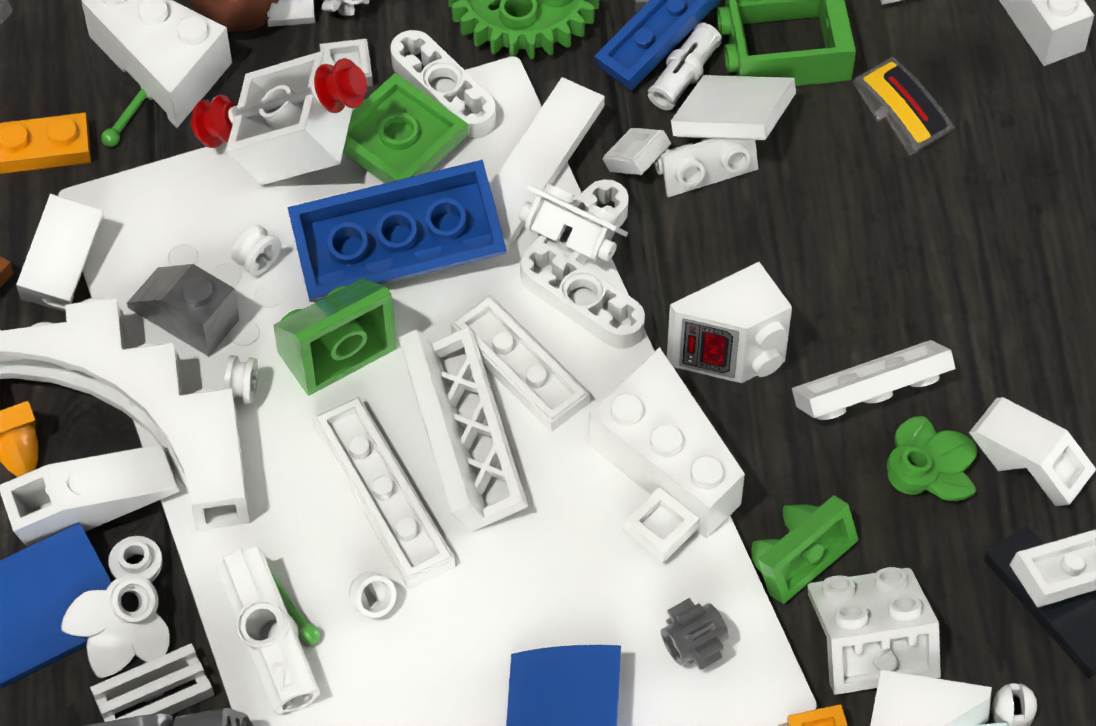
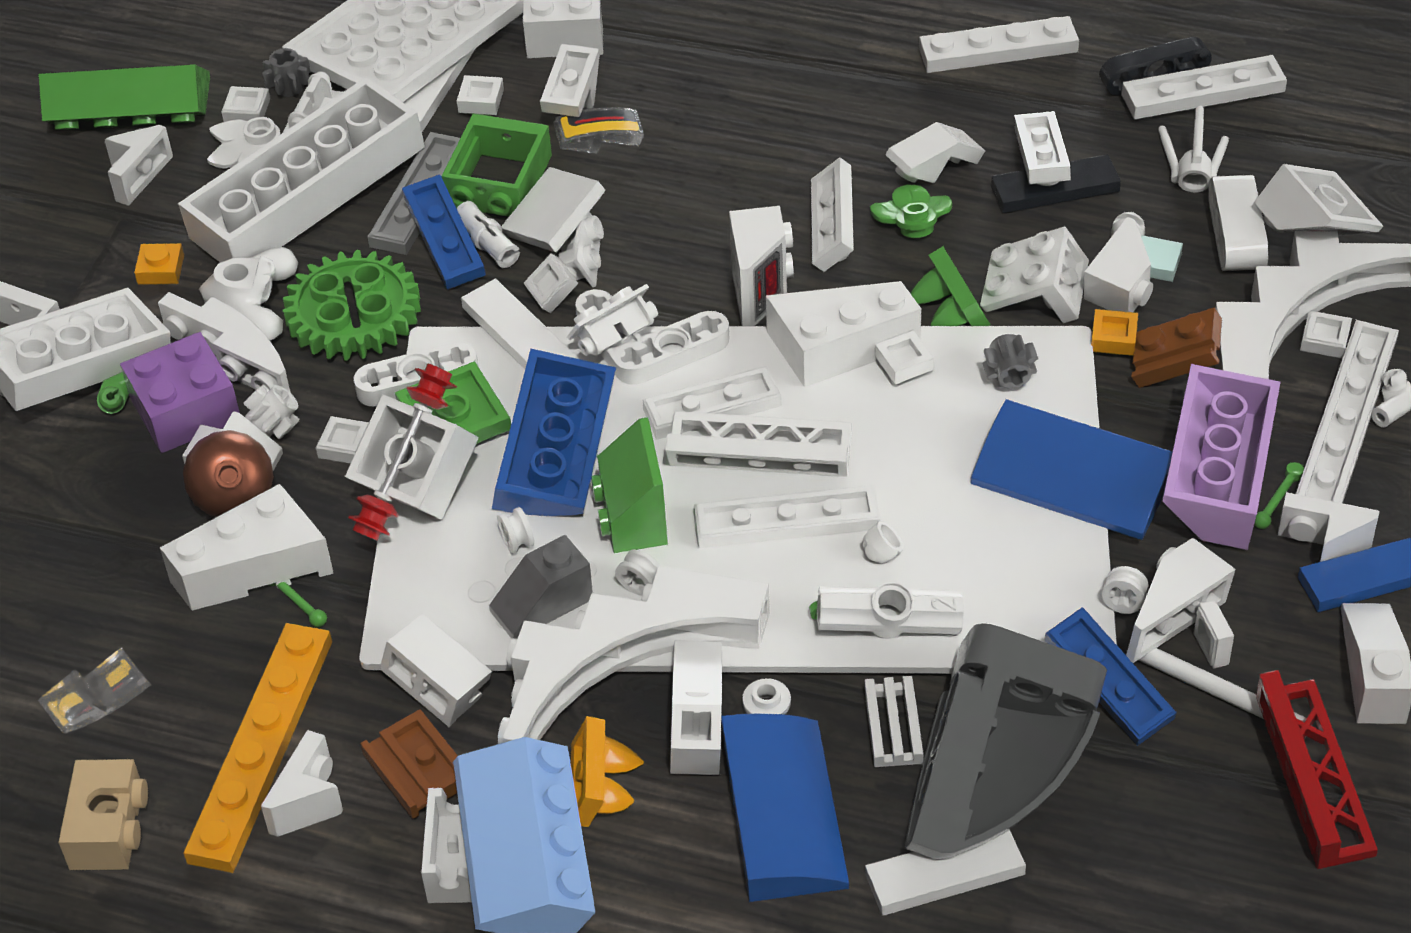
camera: 65 degrees left, 10 degrees down
white plate [61,574,170,678] -> none
none -> white slope [540,44,600,117]

